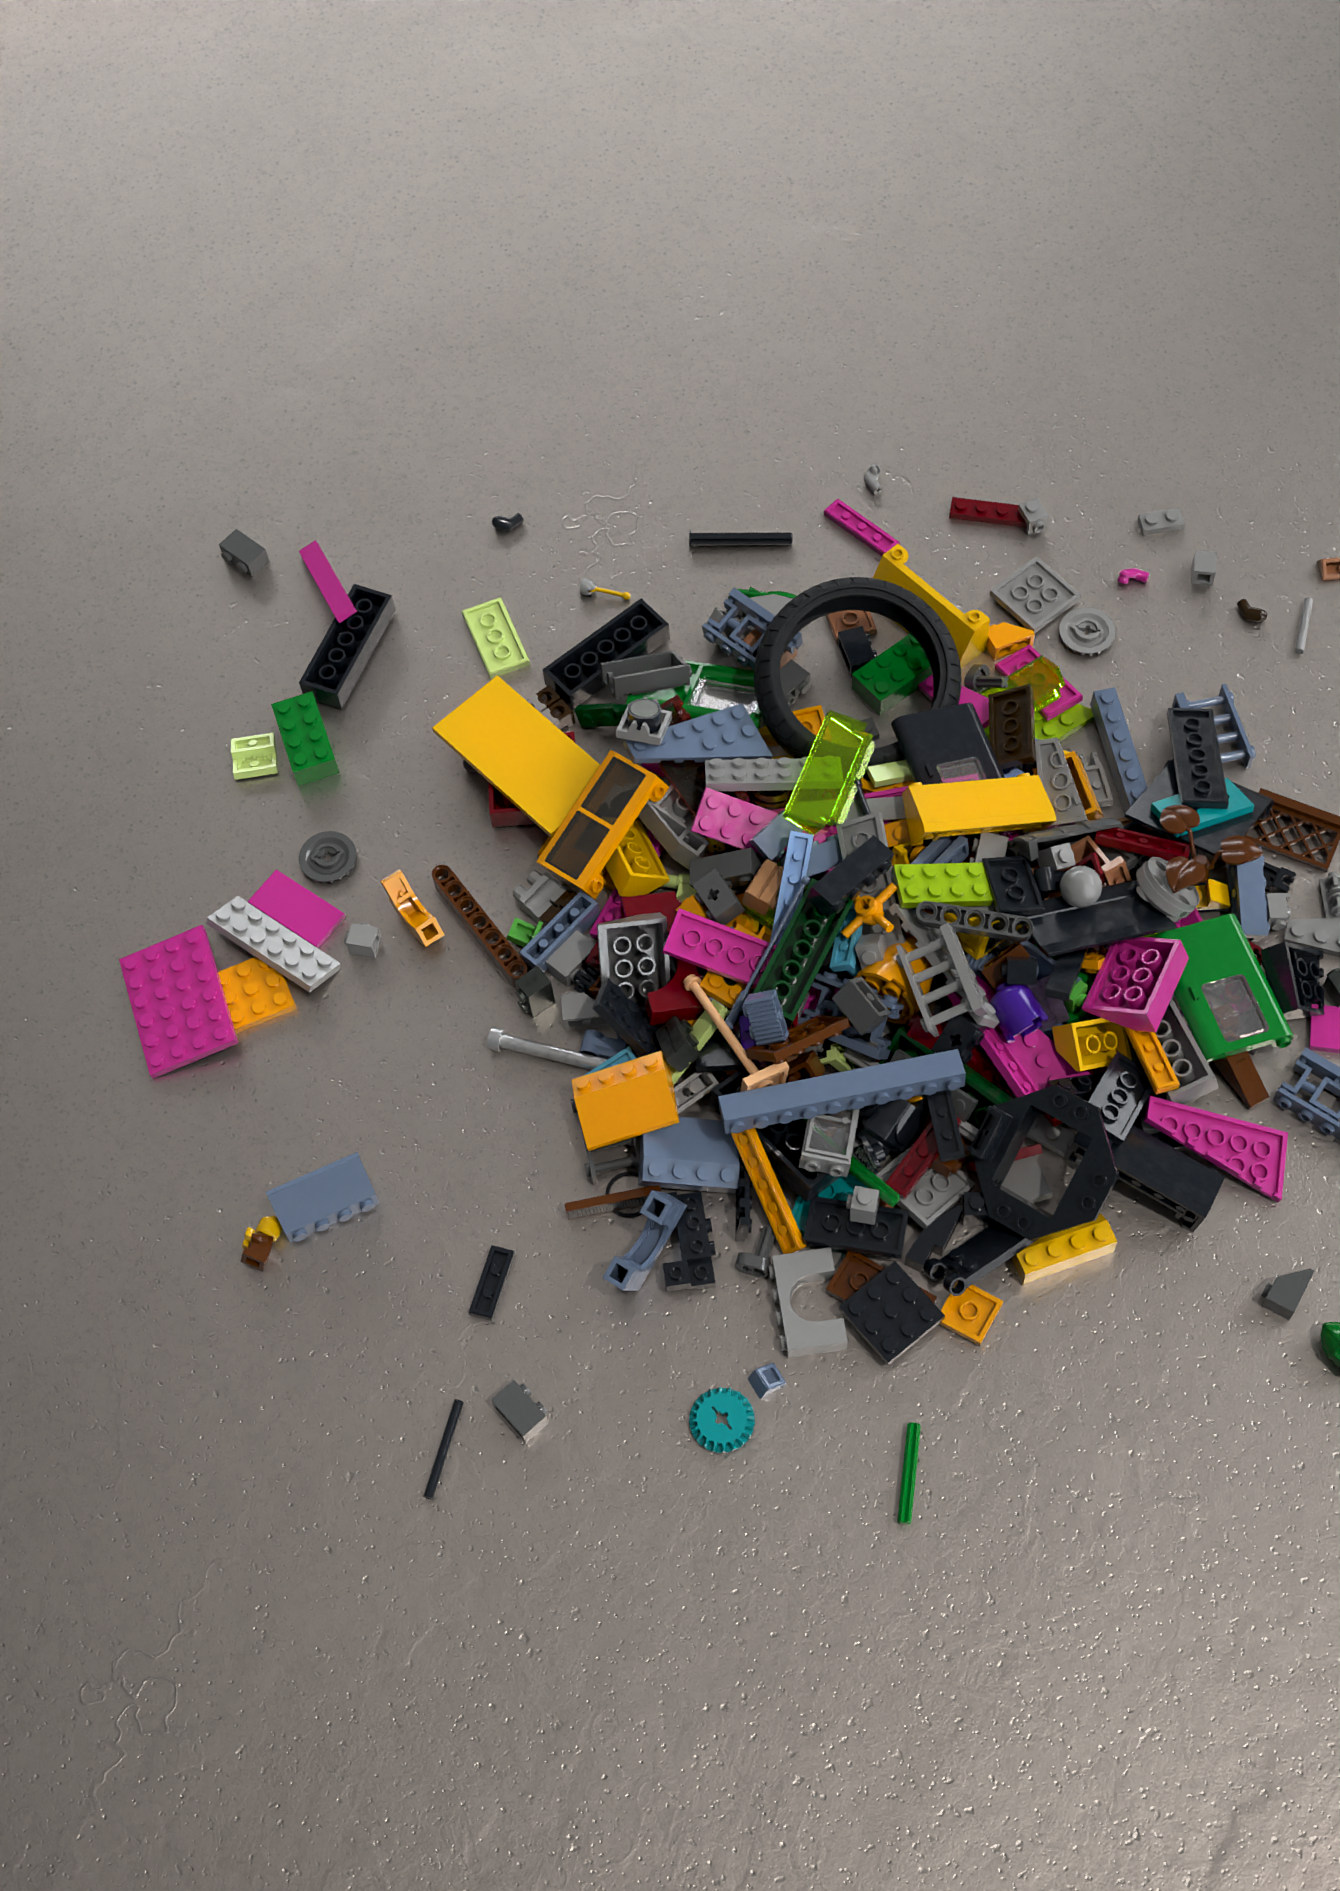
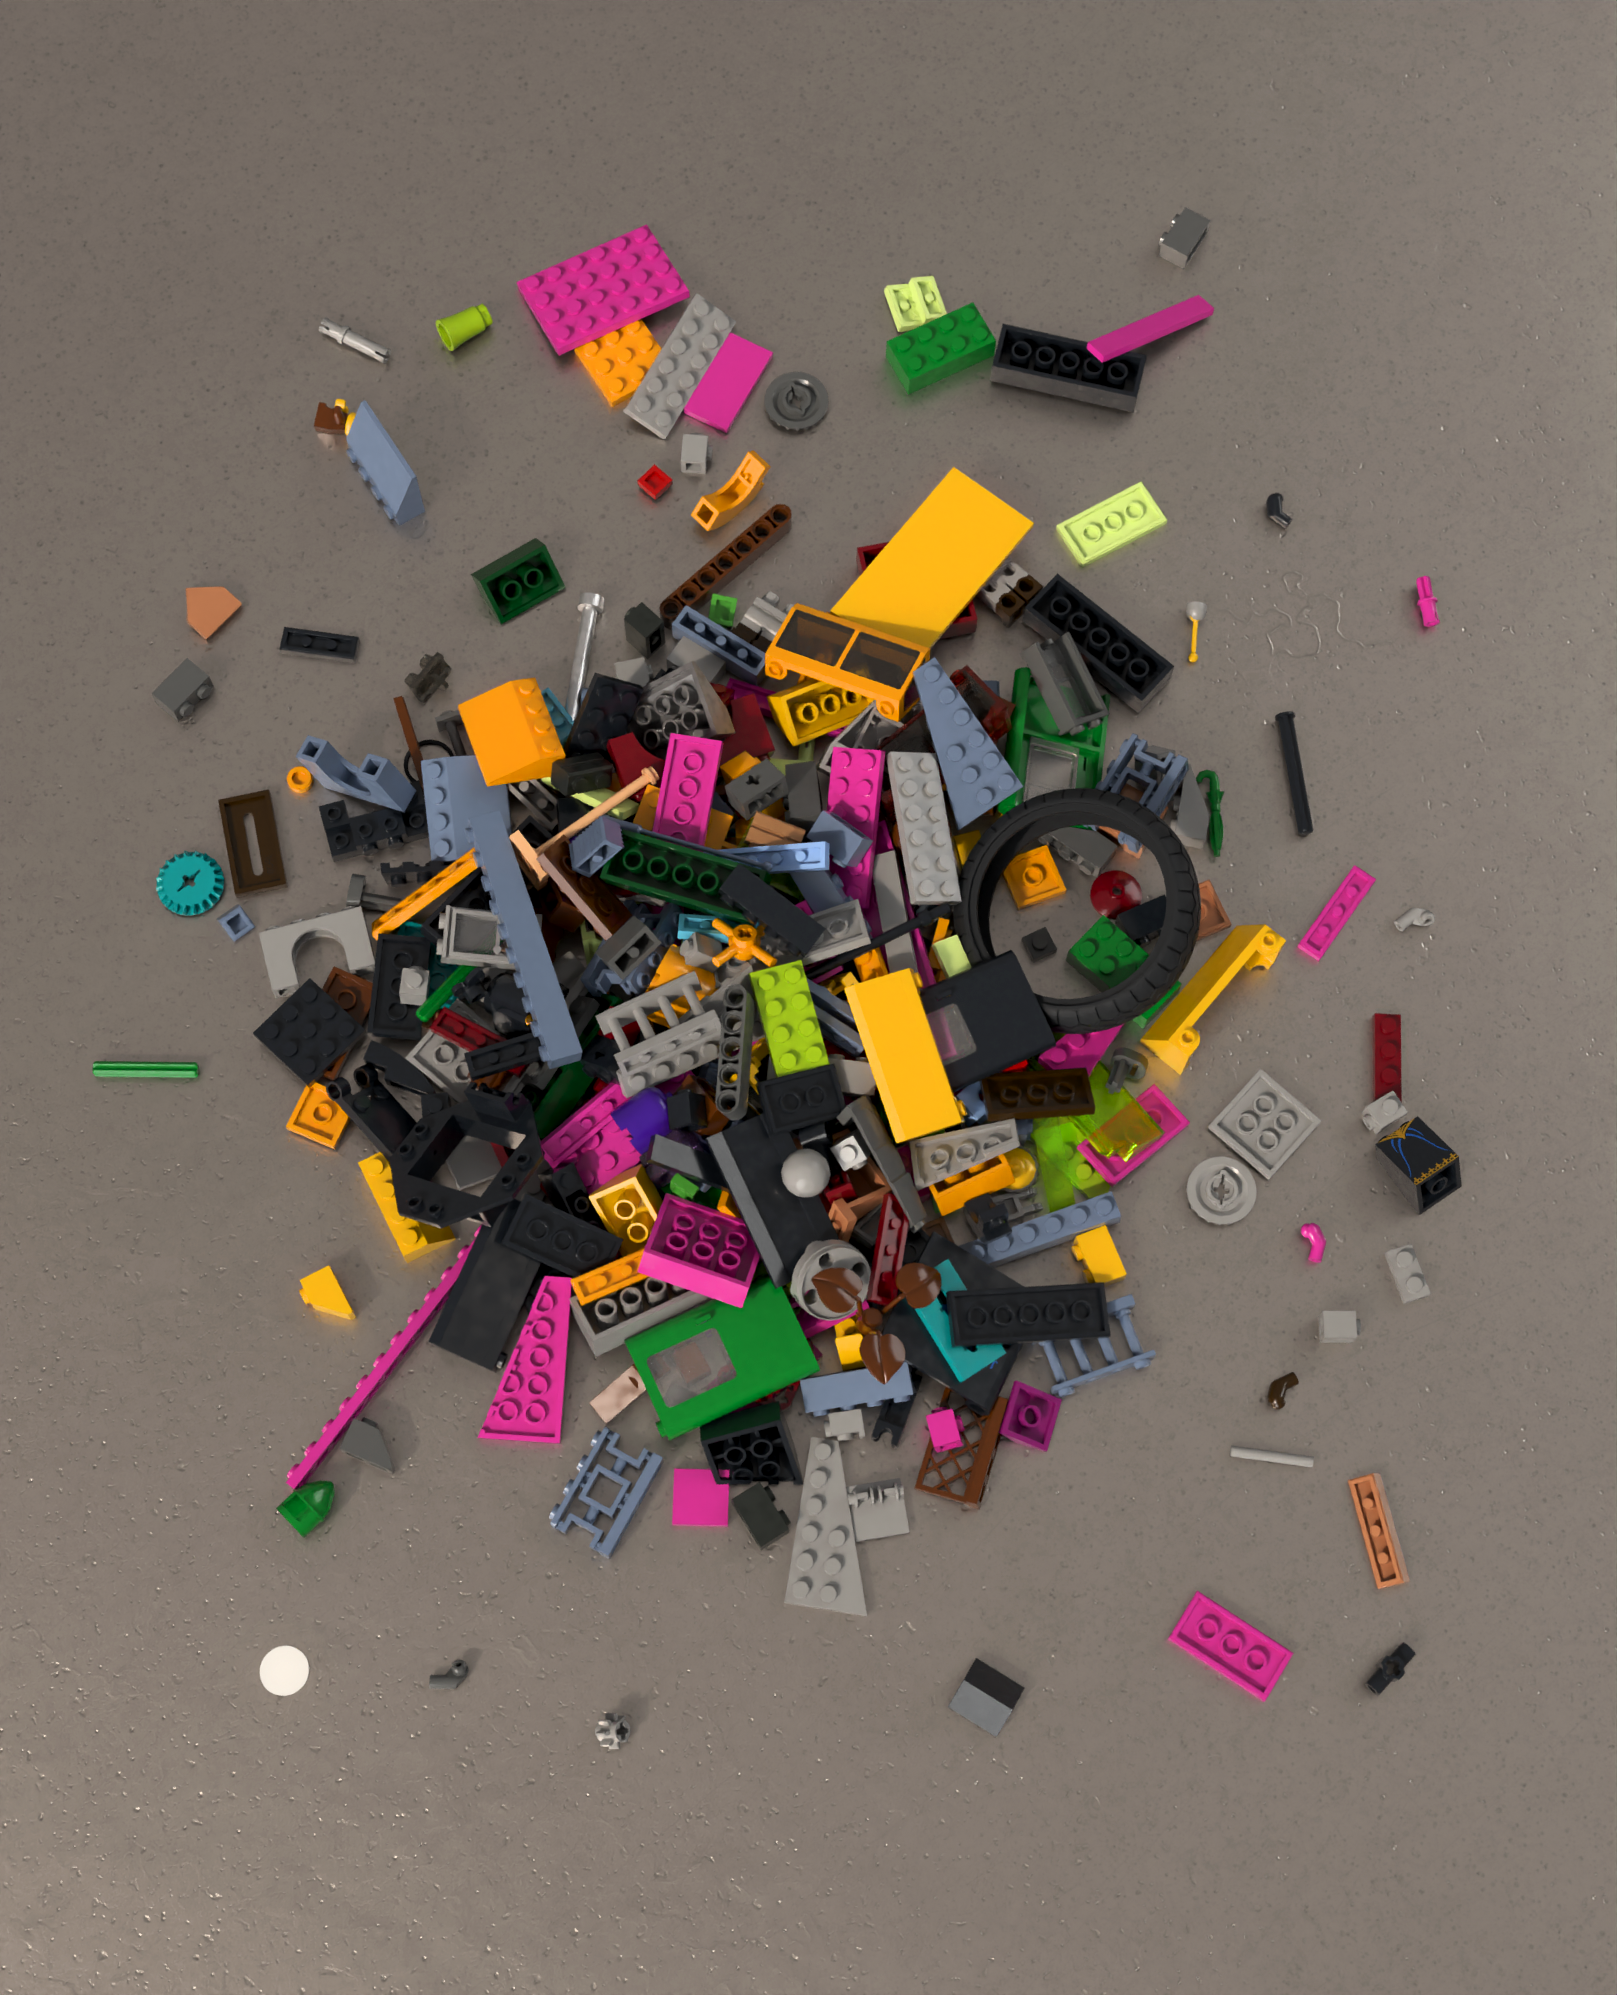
camera: 75 degrees right, 10 degrees up
black piece [423,1399,464,1500] -> none
dark green hinge [574,703,628,728] -> none
piece [616,697,672,745] -> none
clear neon green slope [783,710,875,835] -> none
light orange slope [986,622,1035,661] -> none
none -> nougat slope [186,587,242,640]
none -> dark brown piece [218,789,288,898]
none -> dark pink plate [286,1224,482,1489]
none -> light orange tile [287,766,314,793]
none -> yellow slope [299,1265,356,1320]
none -> light grey pin [319,318,391,364]
none -> clear smoke hips [405,652,451,703]
none -> lime plant [436,304,493,351]
none -> dark green slope [471,538,566,624]
none -> red plate [637,464,673,500]
none -> dark pink brick [926,1407,965,1453]
none -> black arch [963,1193,1012,1245]
none -> magenta slope [999,1381,1062,1452]
none -> clear neon green tile [1033,1117,1076,1213]
none -> yellow brick [1072,1225,1127,1287]
none -> dark red dish [1090,870,1142,920]
none -> black slope [1375,1116,1462,1215]
none -> dark pink axle [1416,576,1440,627]

